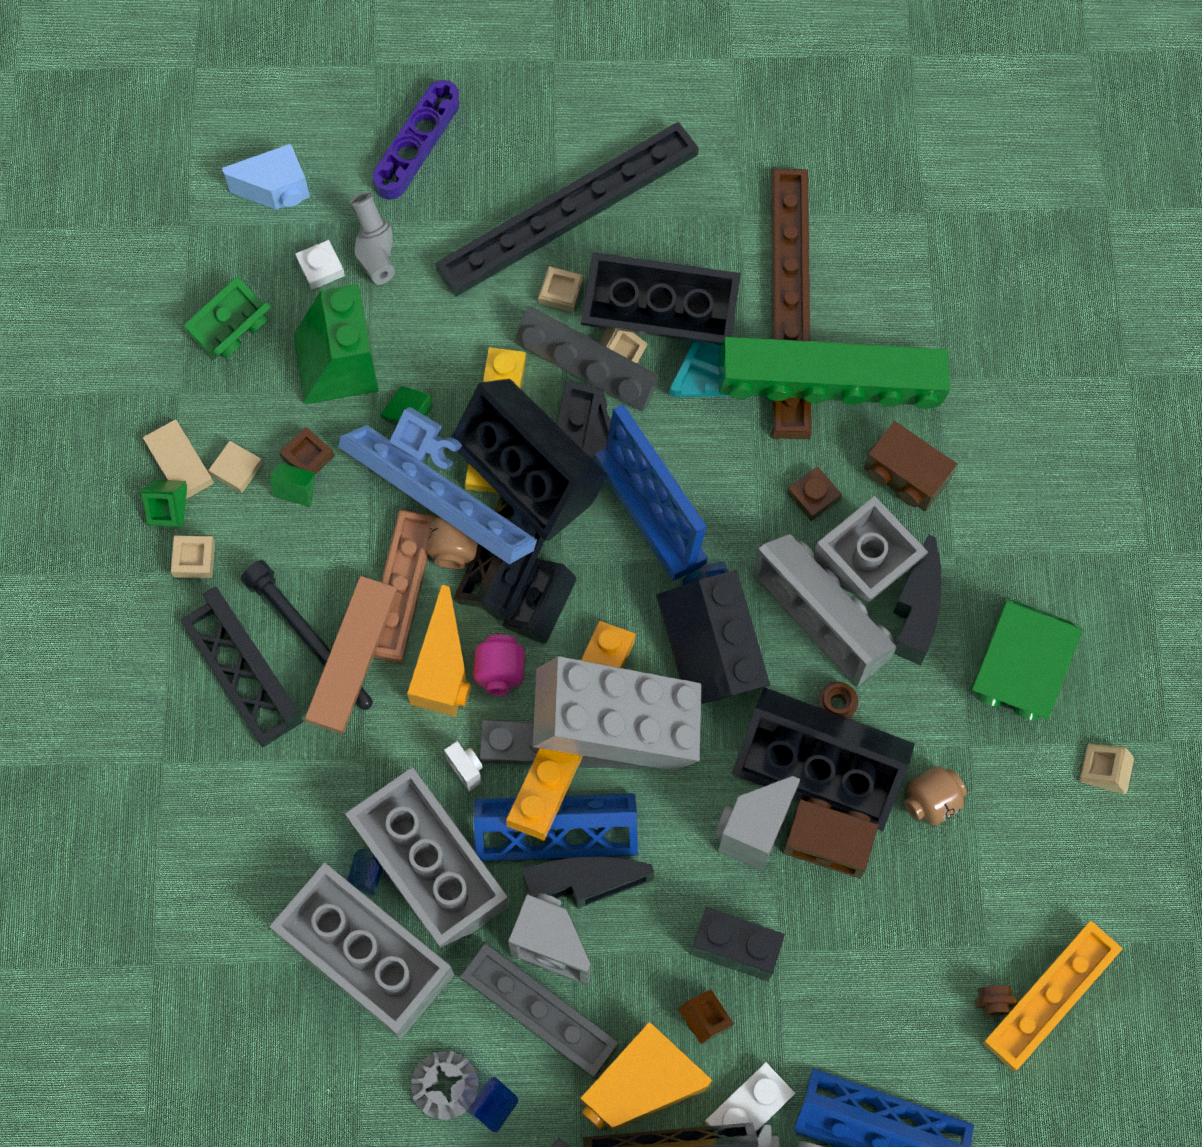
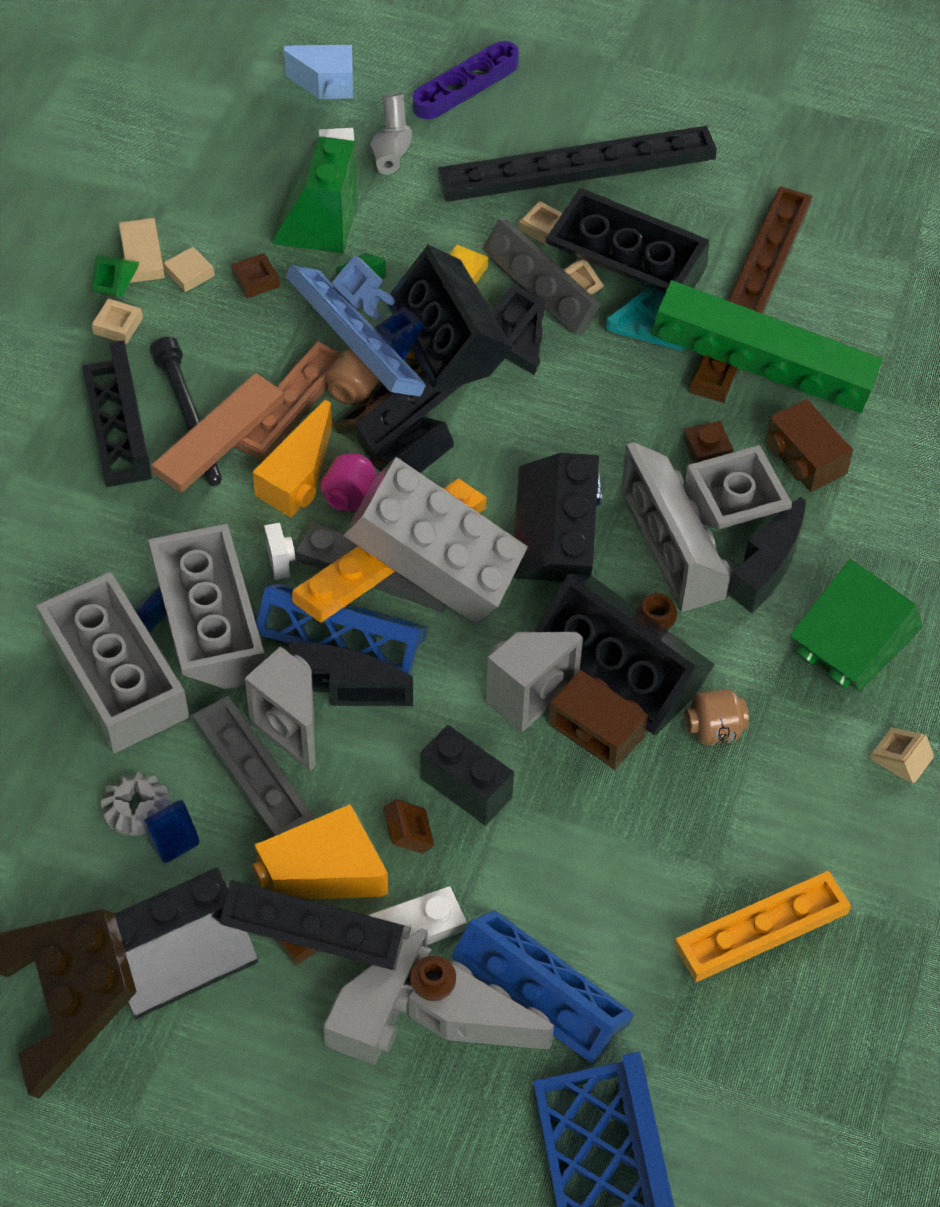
camera: 20 degrees right, 15 degrees down
green bracket [182,276,272,360] -> none
green slope [270,462,315,507] -> none
blue fence [593,404,708,581] -> none
reddish brown plate [974,986,1017,1015] -> none
none -> clear blue slope [375,307,424,360]

